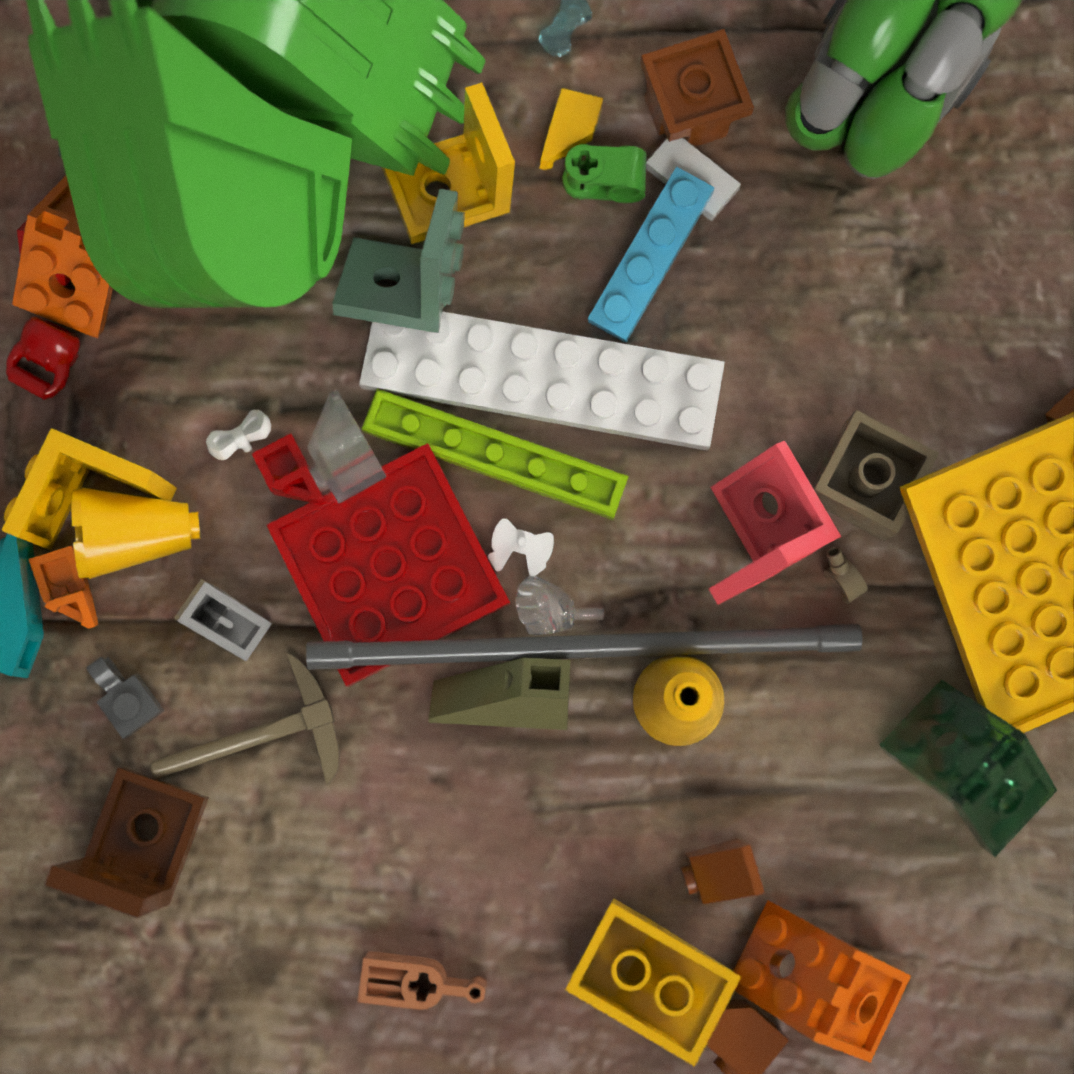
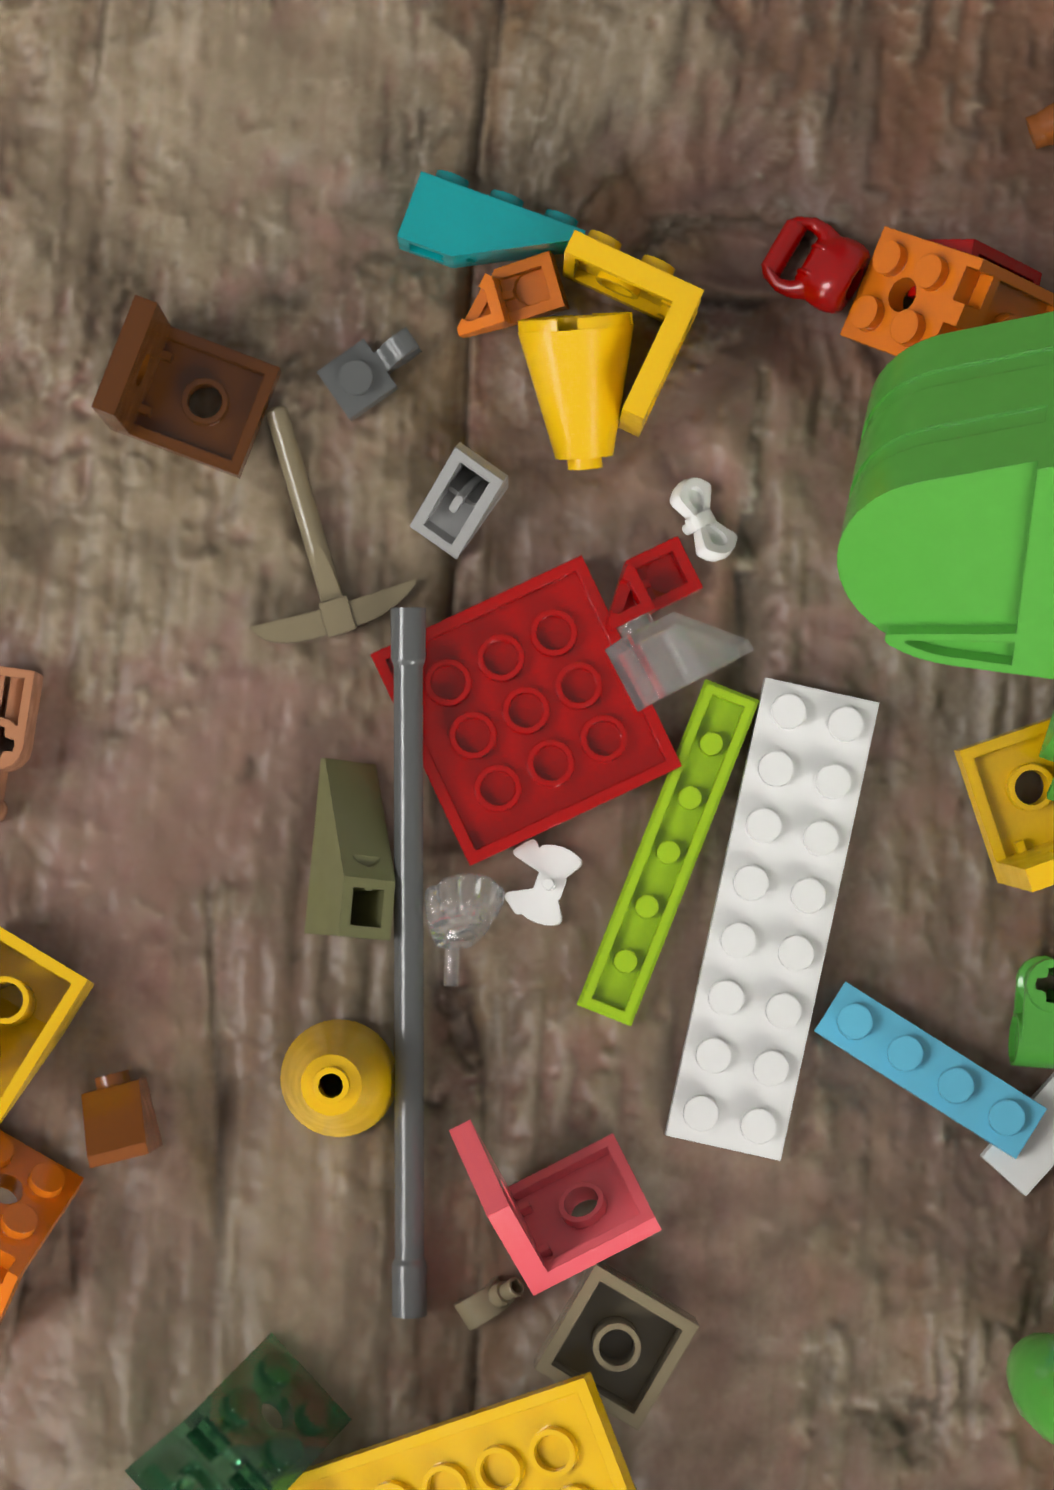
camera: 85 degrees right, 5 degrees up
sand green bracket [332,189,465,333] -> none

